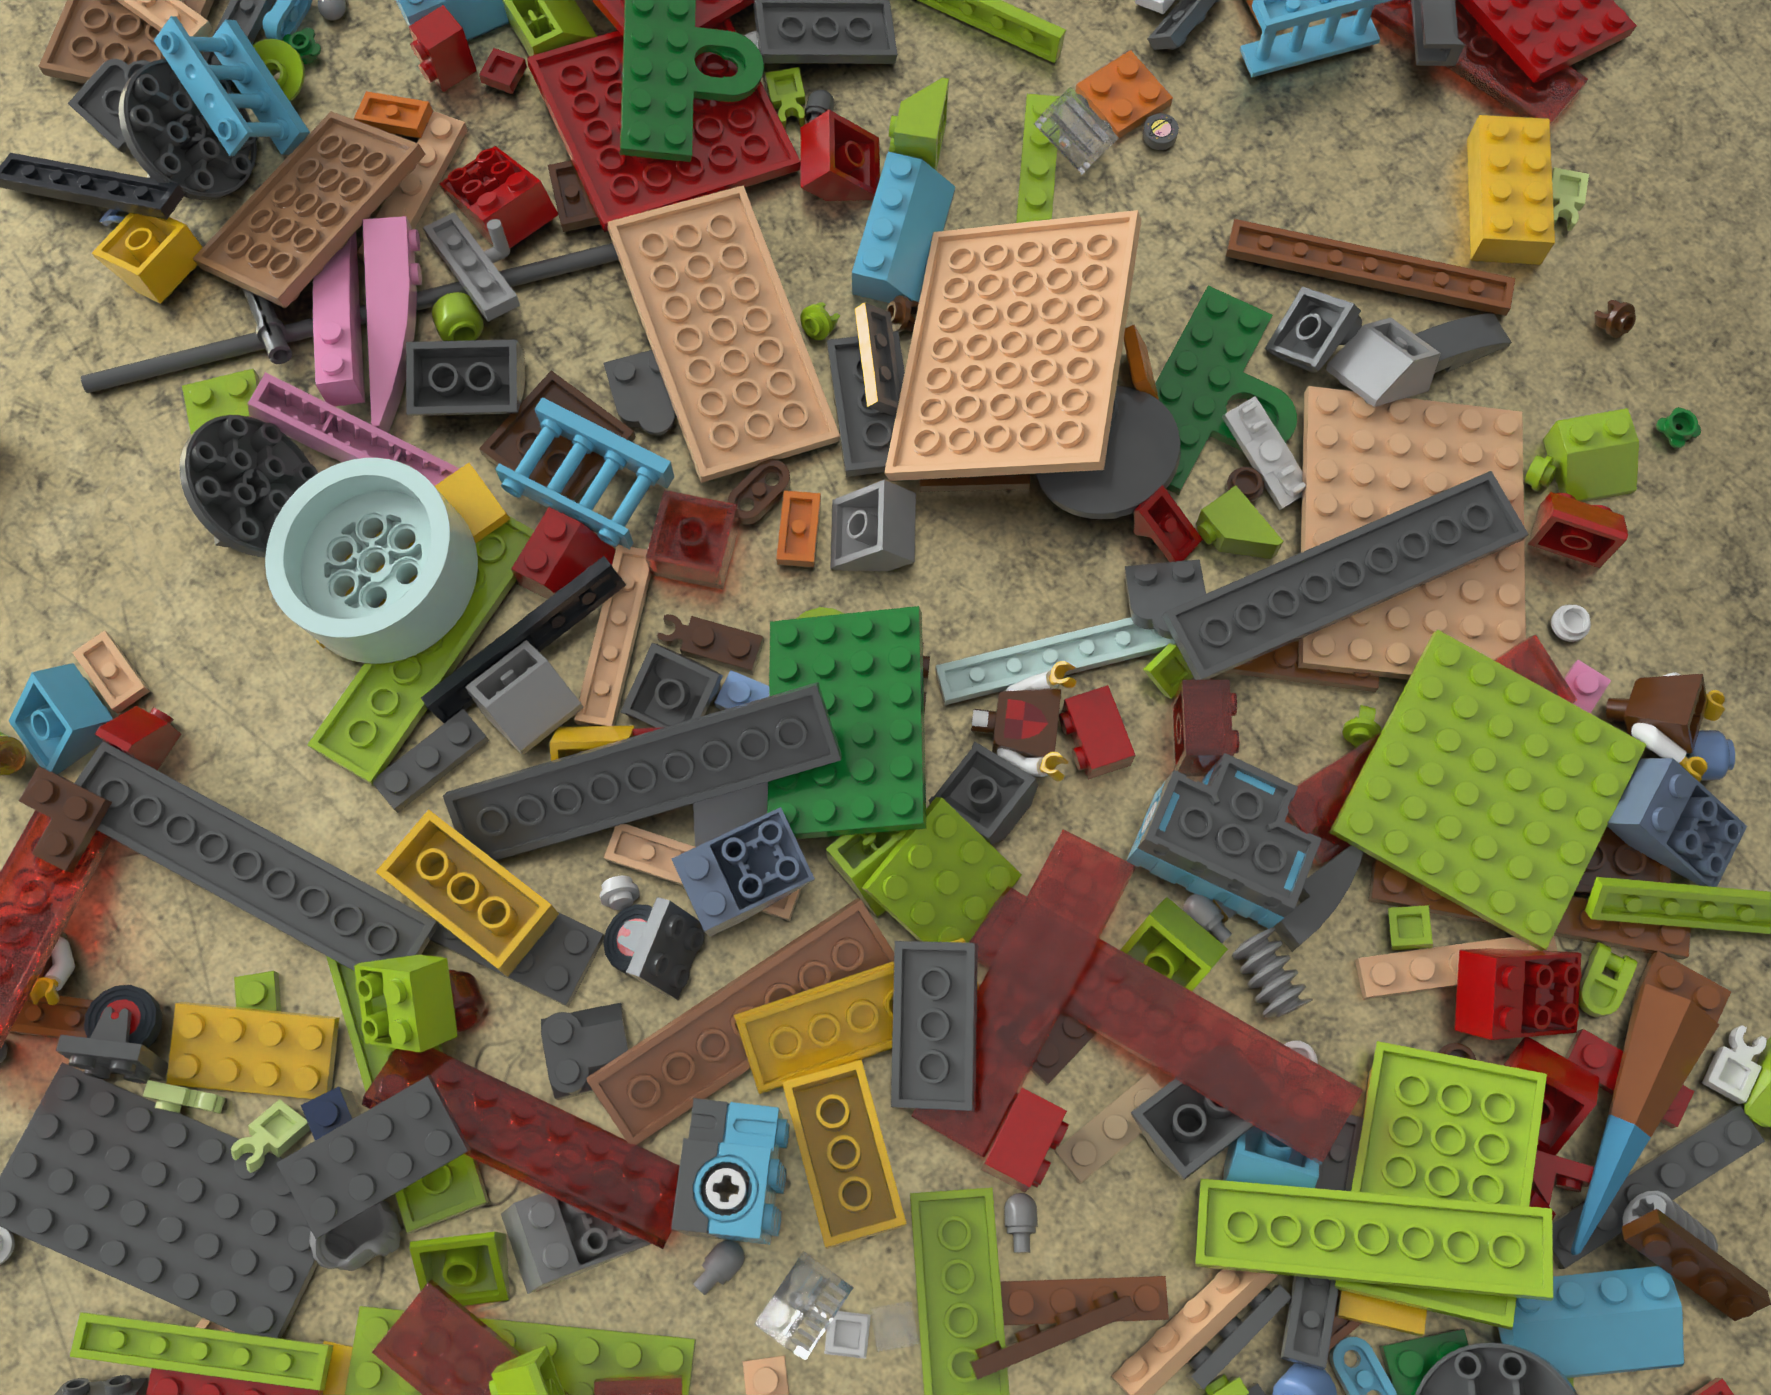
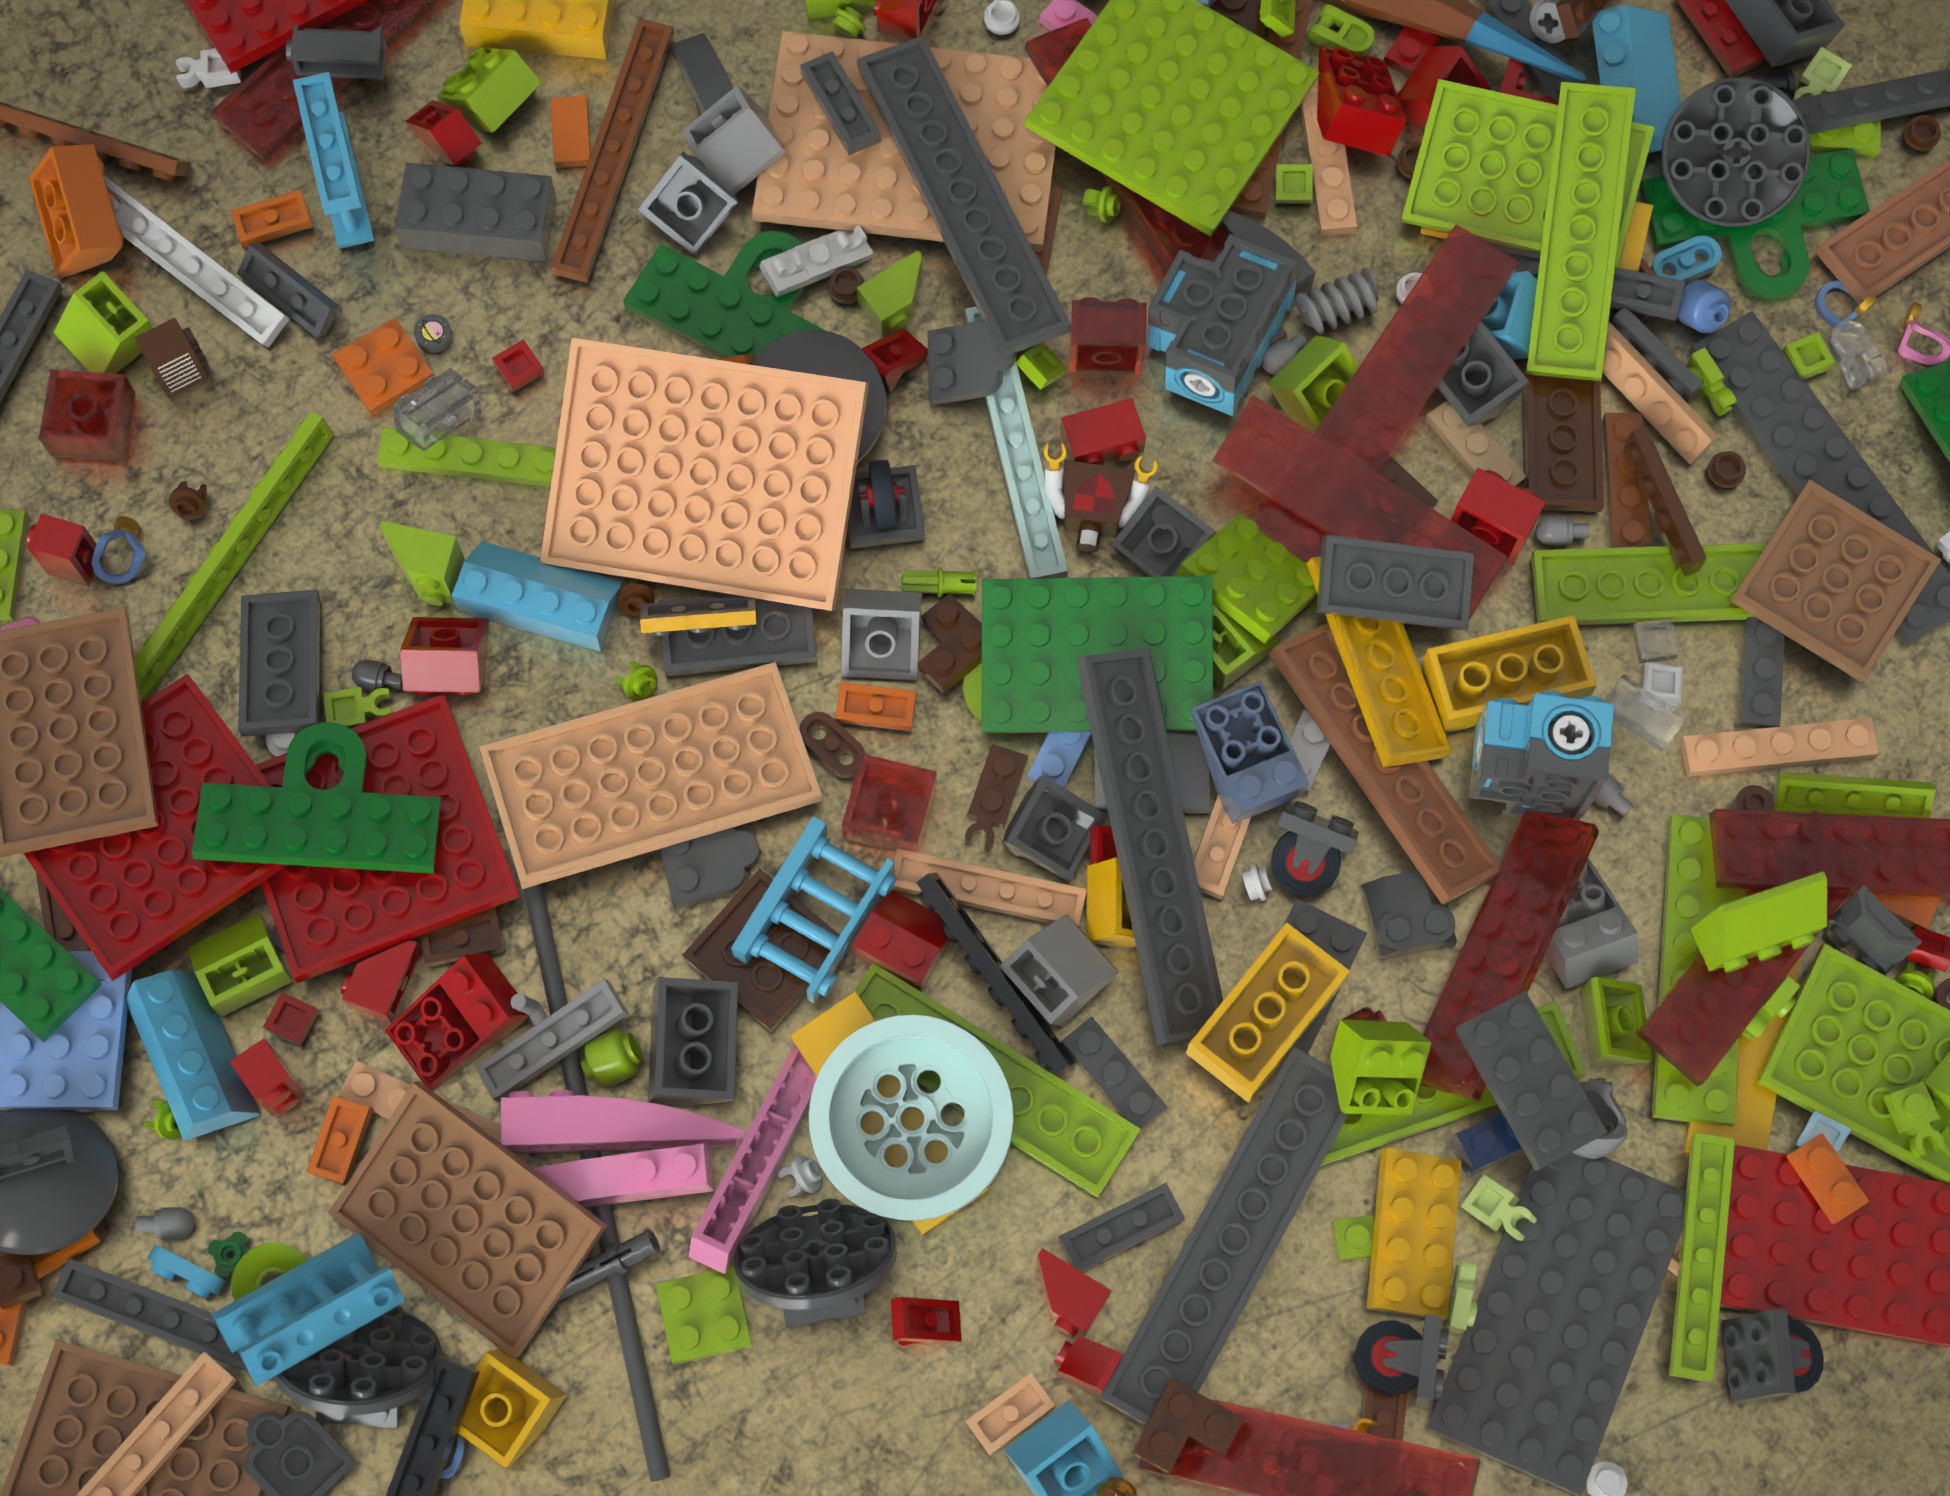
camera: 90 degrees left, 0 degrees up
none -> red slope [341,940,423,1023]
none -> dark grey brick [395,162,556,262]
none -> red slope [405,100,482,165]
none -> lime slope [436,47,541,133]
none -> red plate [492,339,544,392]
none -> orange tile [550,95,591,168]
none -> dark grey plate [800,51,881,155]
none -> dark grey plate [848,460,925,549]
none -> red slope [891,1297,962,1346]
none -> lime axle [901,567,977,597]
none -> reddish brown plate [917,593,982,694]
none -> red slope [1037,1248,1112,1338]
none -> dark grey plate [1059,1182,1185,1272]
none -> white plate [1290,710,1331,796]
none -> reddish brown plate [1523,366,1604,512]

